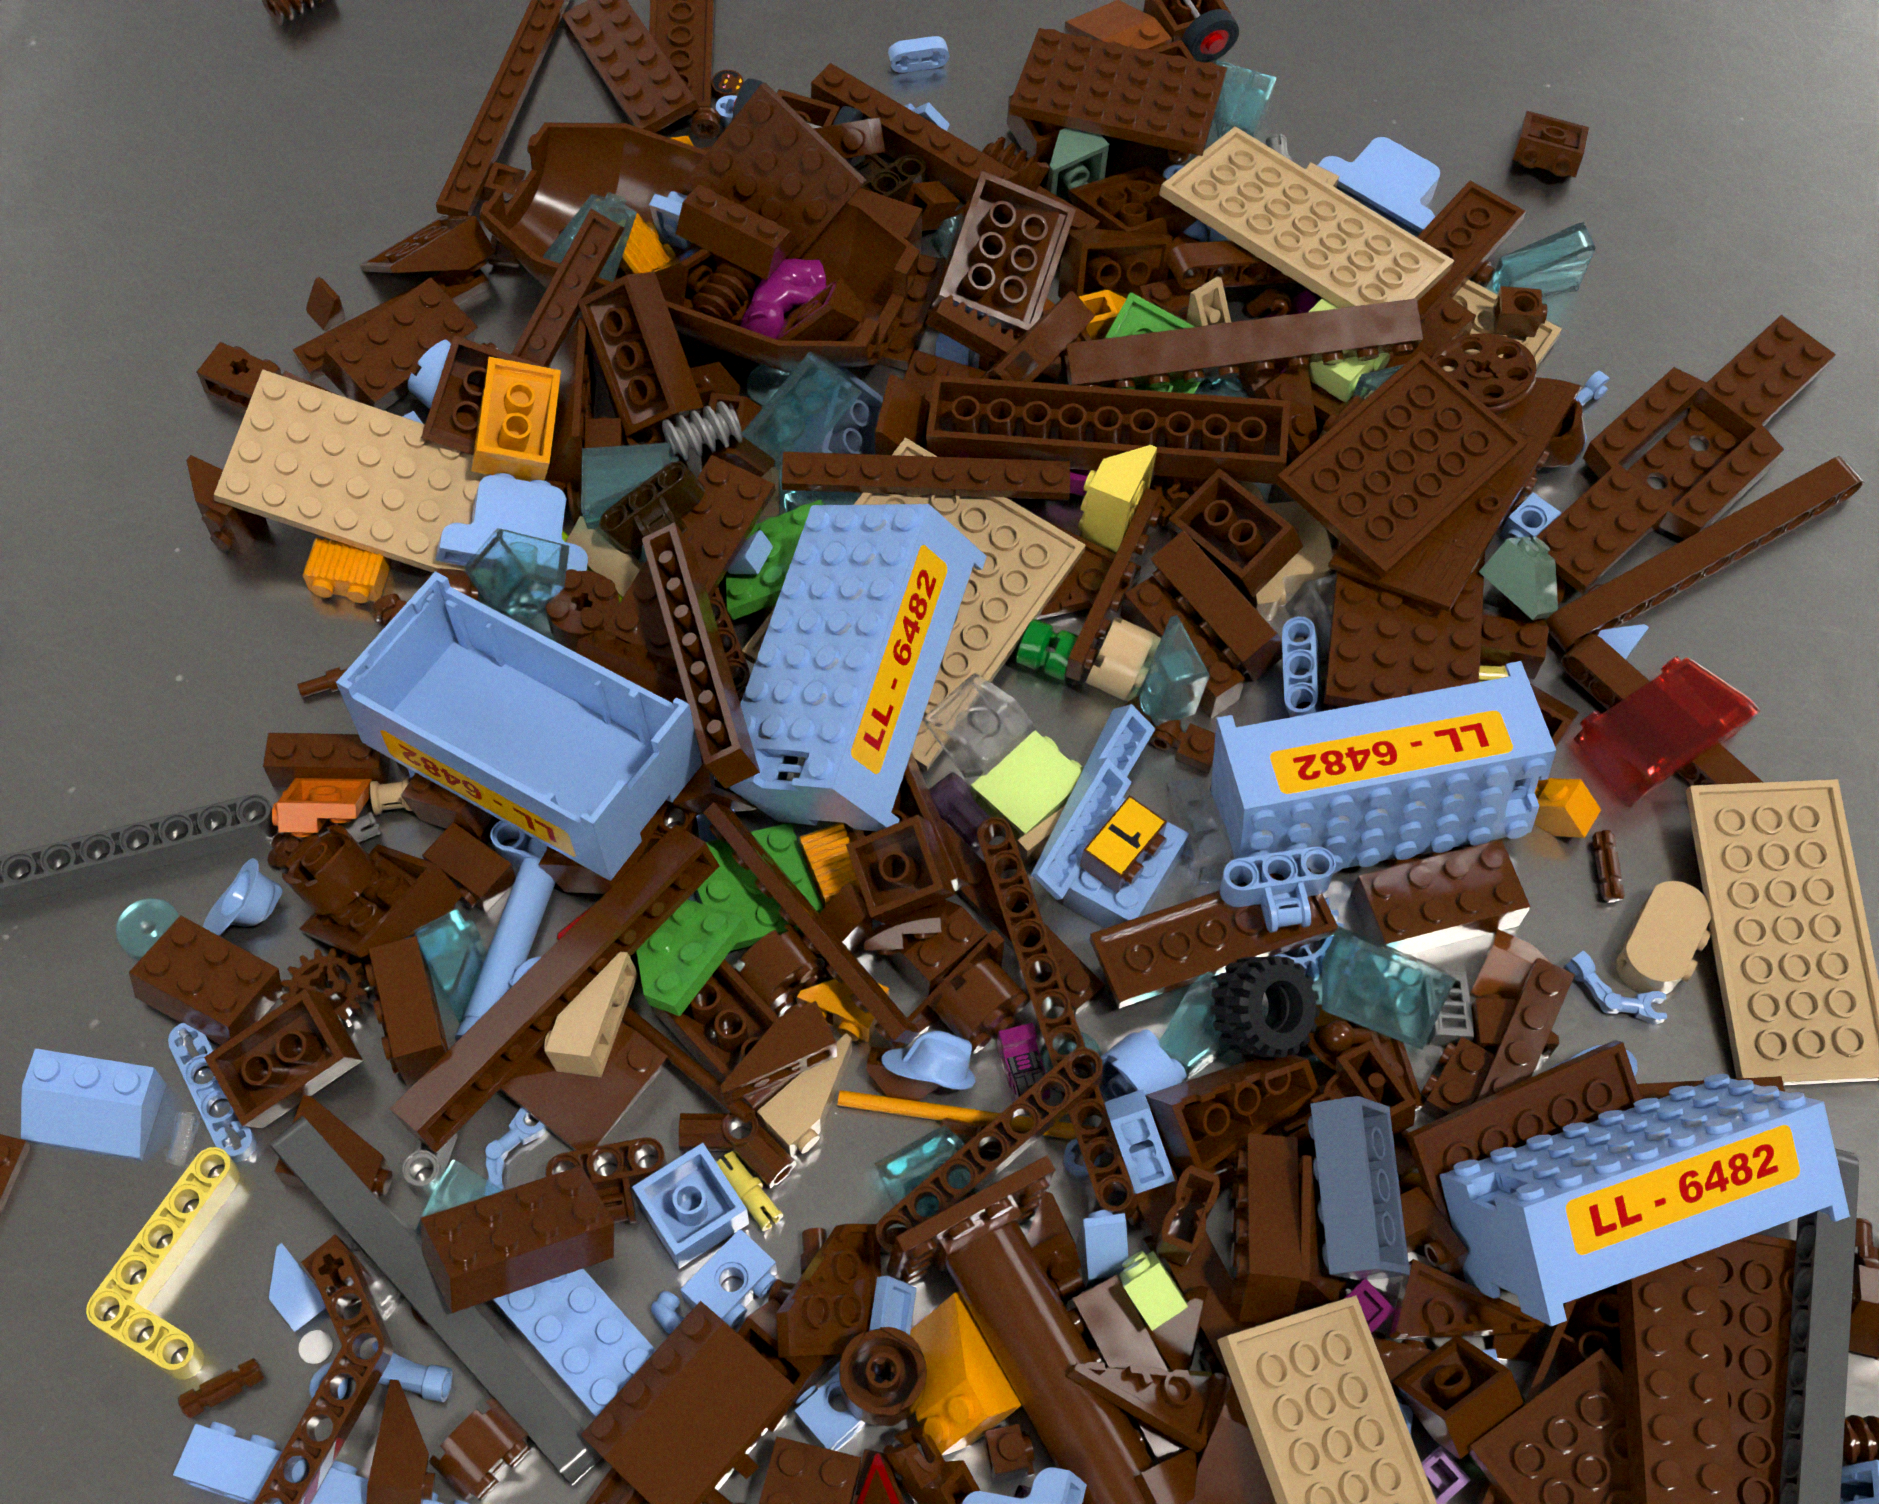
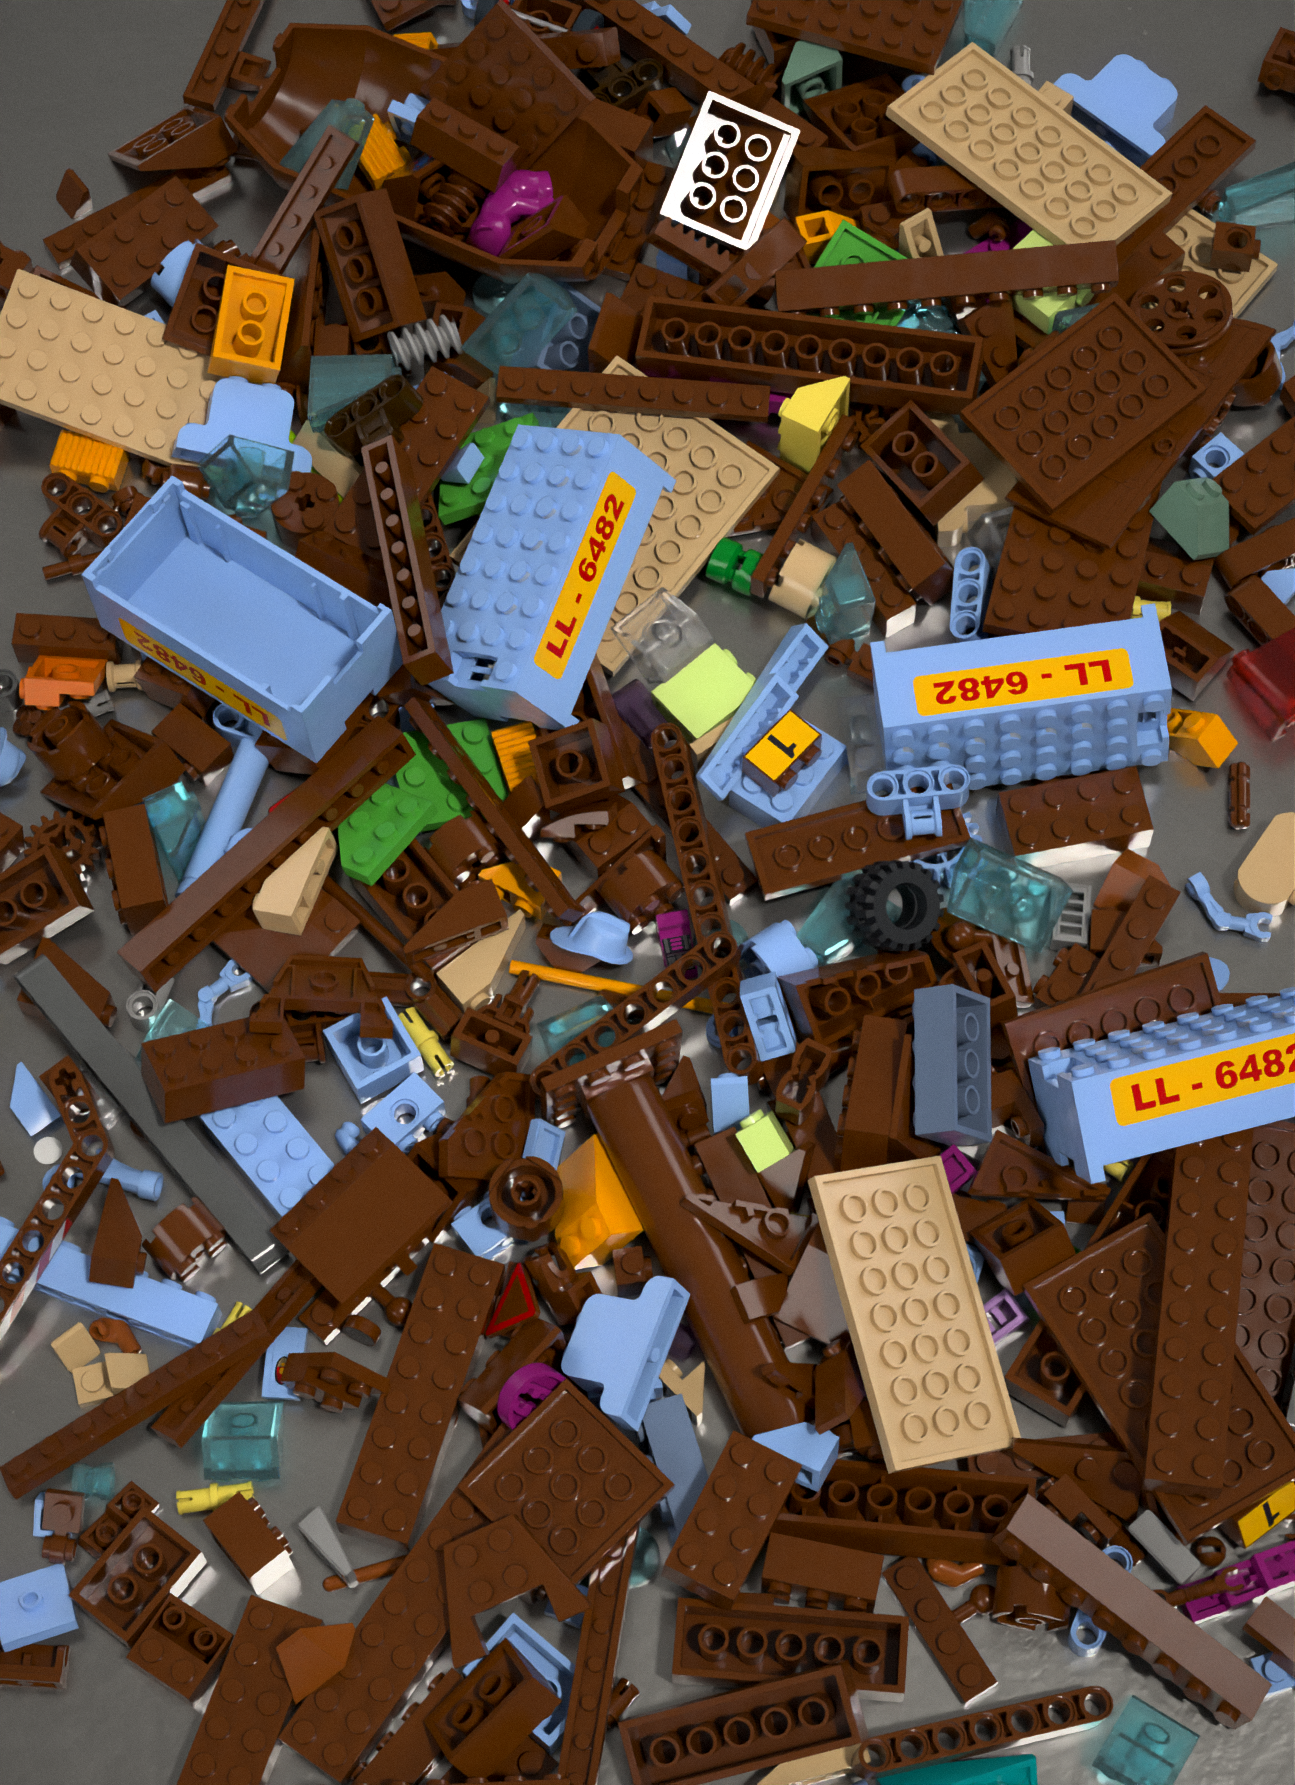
camera: 10 degrees right, 5 degrees up
reddish brown bush [691,107,721,139] -> none
none -> reddish brown piece [39,472,124,558]
none -> reddish brown hinge [142,458,169,485]
none -> reddish brown wing [249,954,393,1039]
none -> reddish brown brick [450,970,541,1076]

